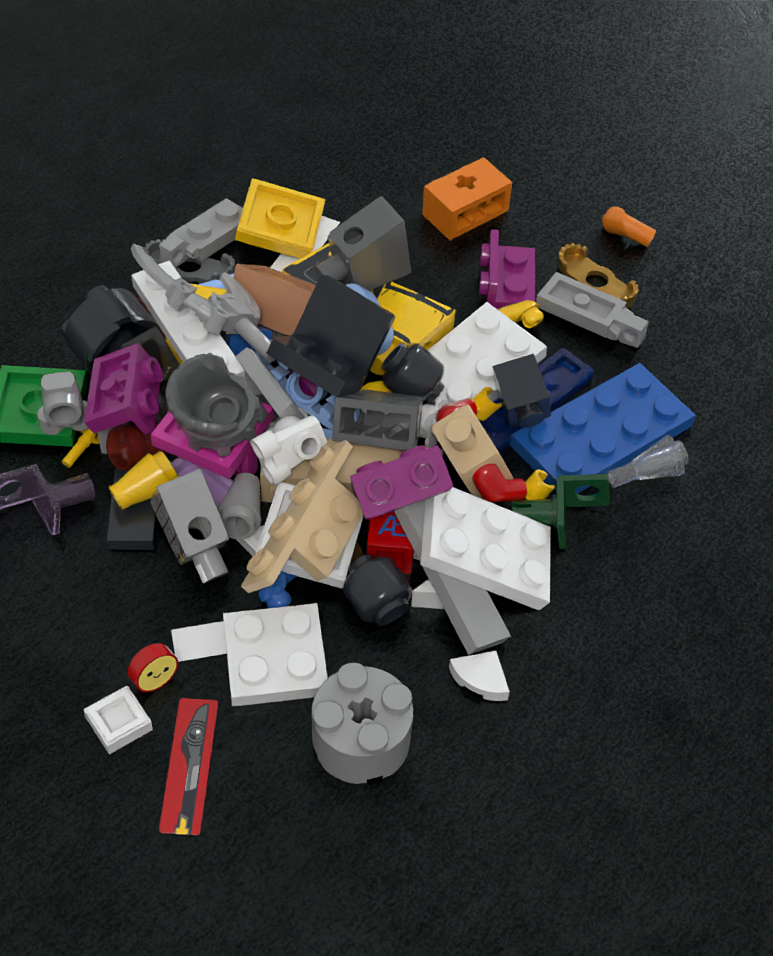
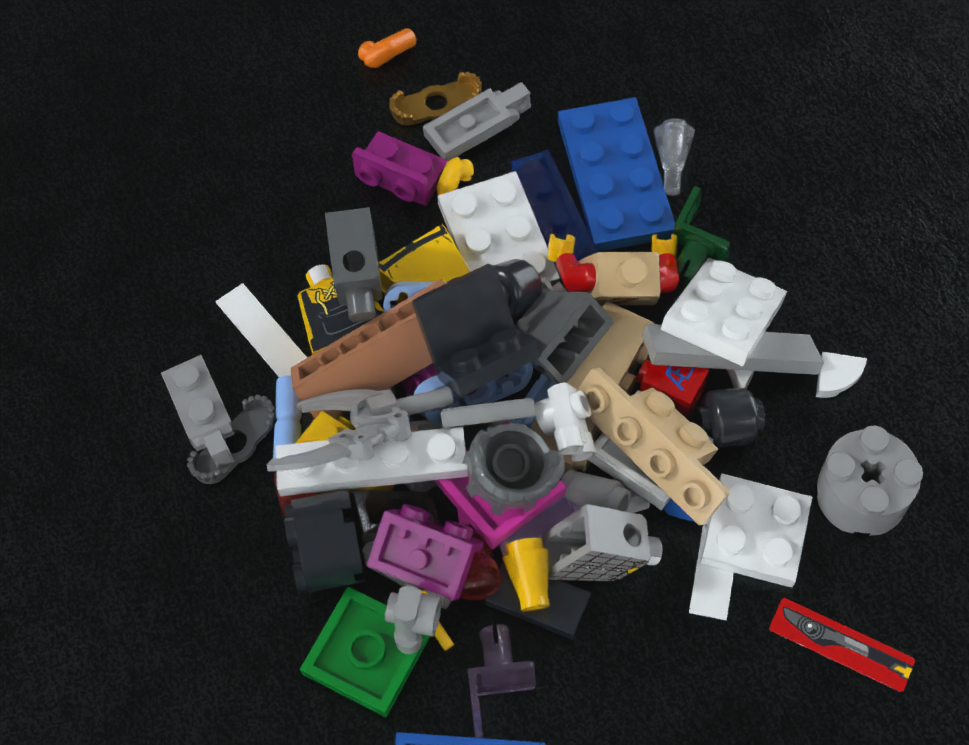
camera: 60 degrees left, 10 degrees up
white tile [84,686,153,754] -> none
tile [128,643,178,692] -> none
yellow tile [234,178,325,258] -> none
magenta bracket [350,445,453,520] -> none
orange brick [422,157,512,240] -> none
black brick [492,353,551,429] -> none

